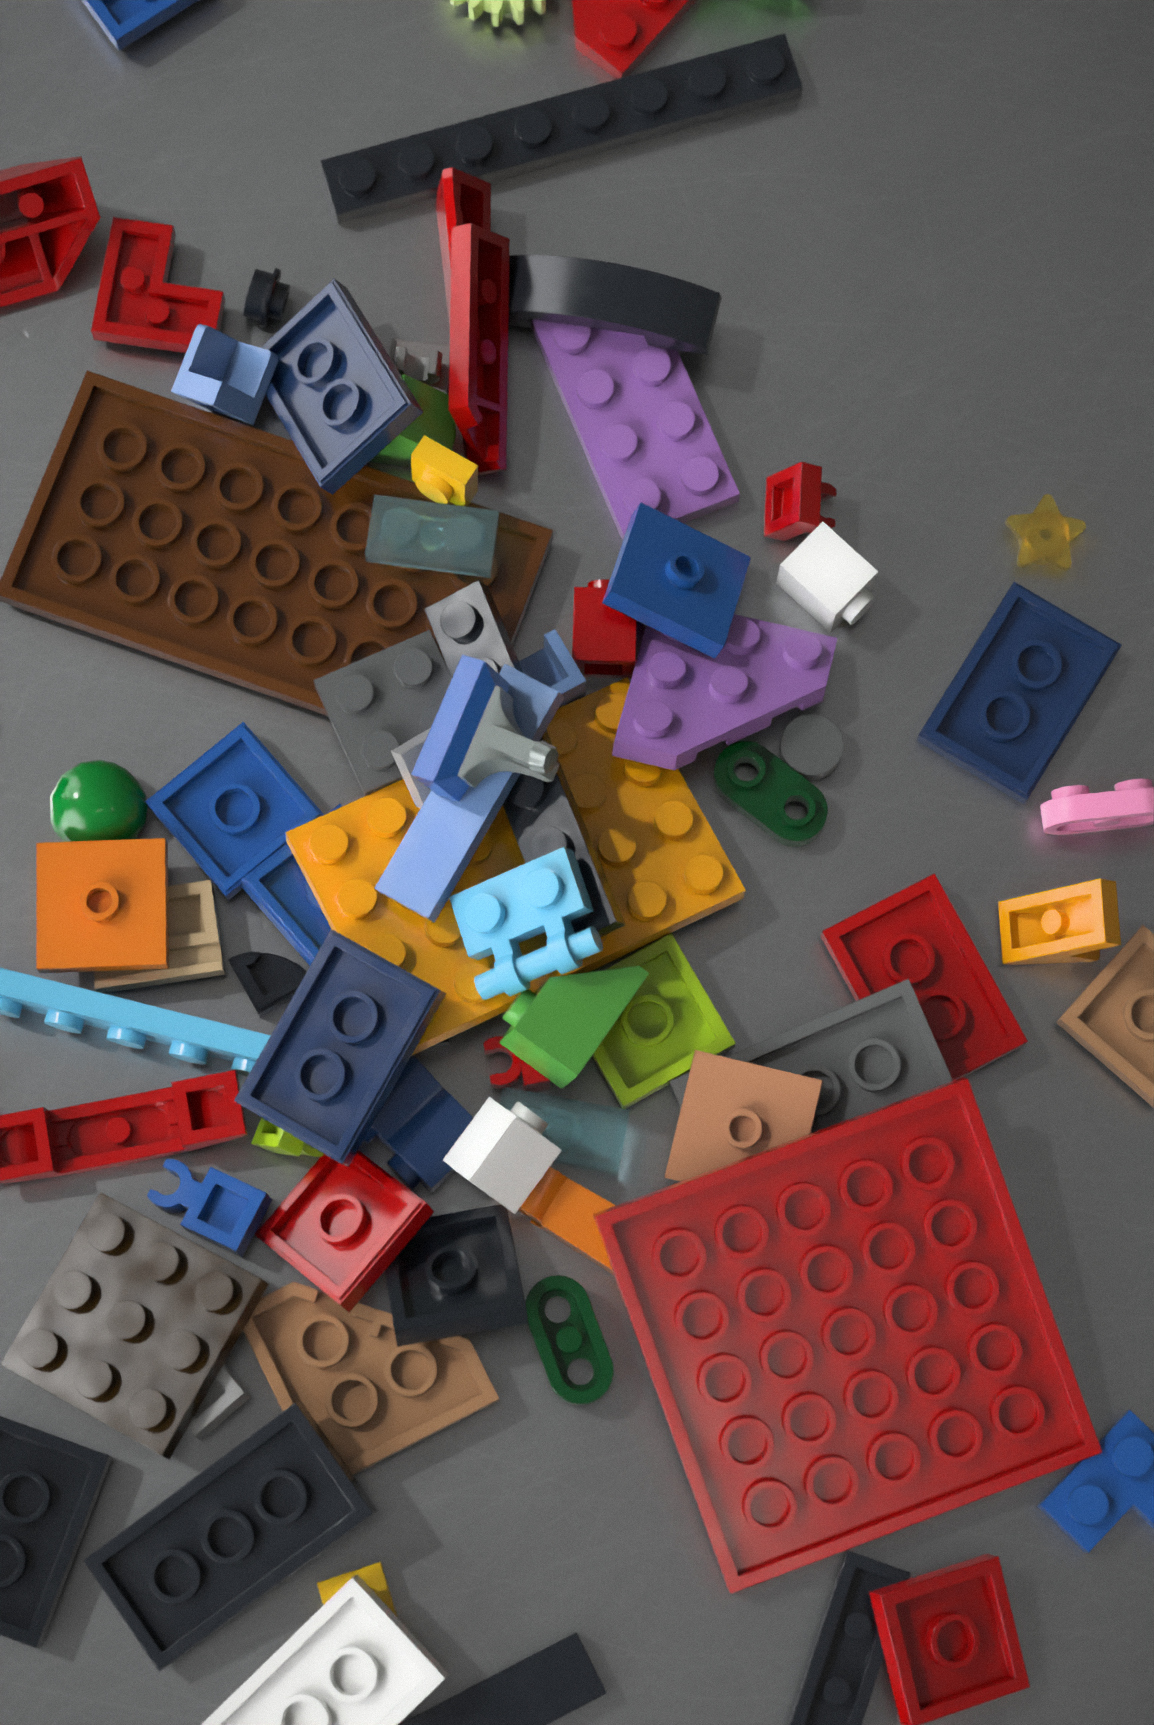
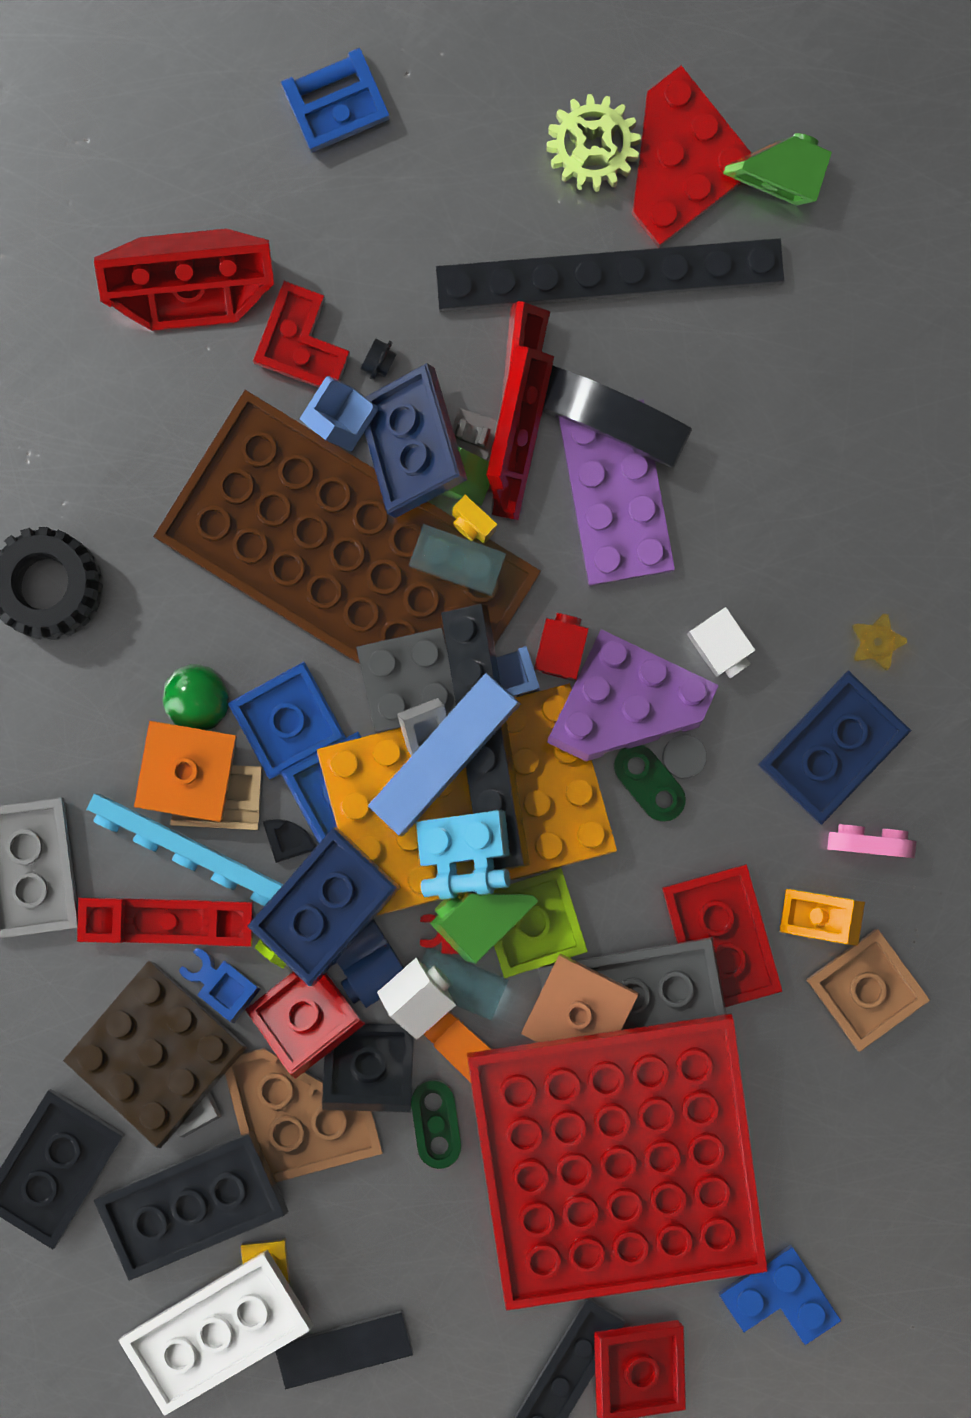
camera: 20 degrees right, 10 degrees up
piece [411,654,559,802] -> none
blue plate [602,502,751,659] -> none
red tile [764,461,837,542] -> none

